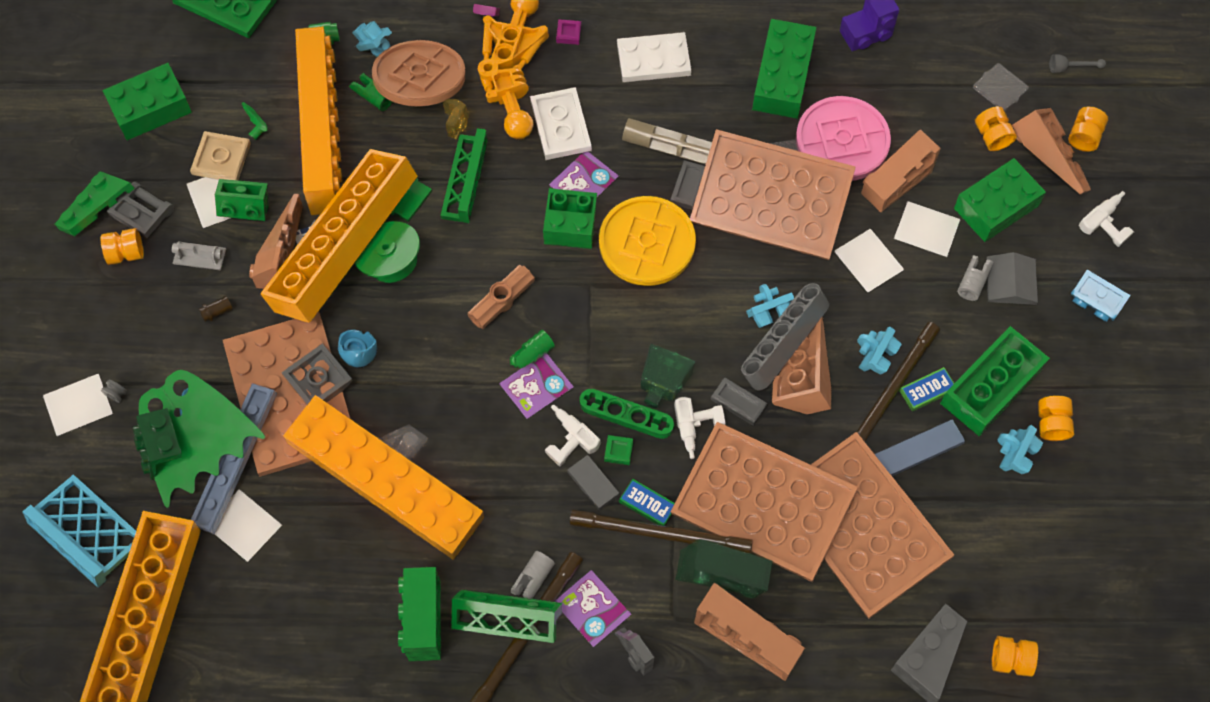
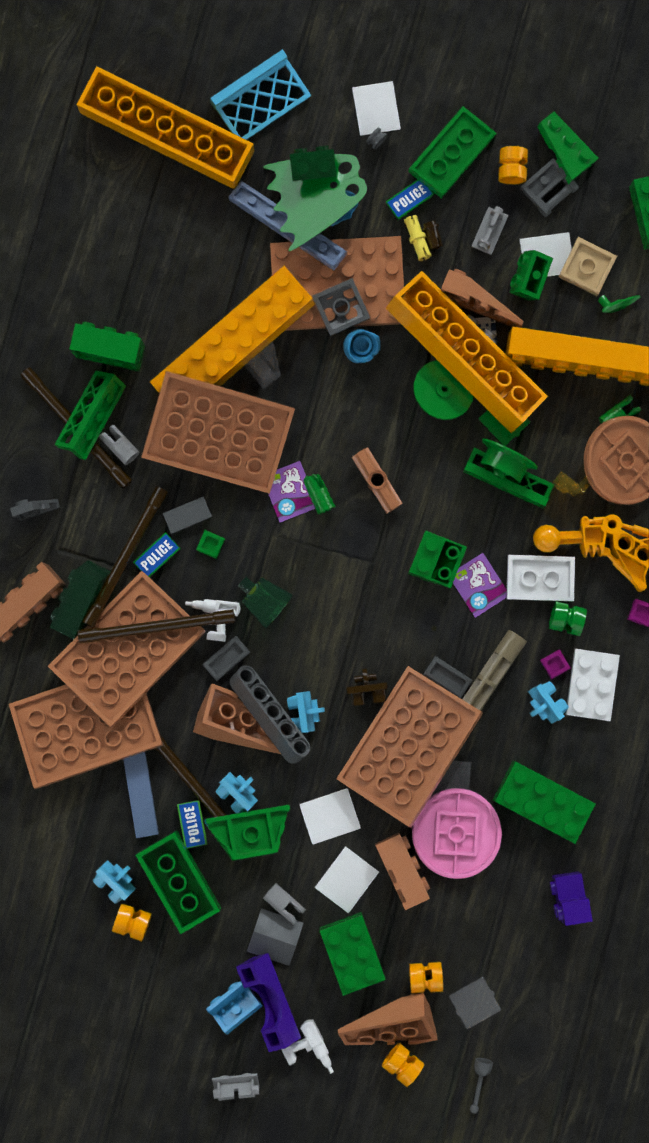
camera: 105 degrees right, 20 degrees up
white sticker [215,490,282,562] -> none
white piece [545,405,601,467] -> none
sticker [554,570,631,647] -> none
green beam [580,389,674,439] -> none
yellow plate [599,196,696,286] -> none
none -> dark brown piece [78,609,235,643]
none -> nougat plate [141,371,295,494]
none -> green wing [204,805,290,861]
none -> light grey hinge [212,1073,260,1101]
none -> dark purple arch [236,953,301,1052]
none -> dark brown hips [346,668,387,706]
none -> tile [385,179,434,221]
none -> light yellow pin [404,215,432,261]
none -> green tile [408,106,497,199]
none -> green piece [480,438,538,483]
none -> medium azure hips [528,681,569,724]
none -> magenta tile [540,649,571,679]
none -> green wheel [549,601,587,636]

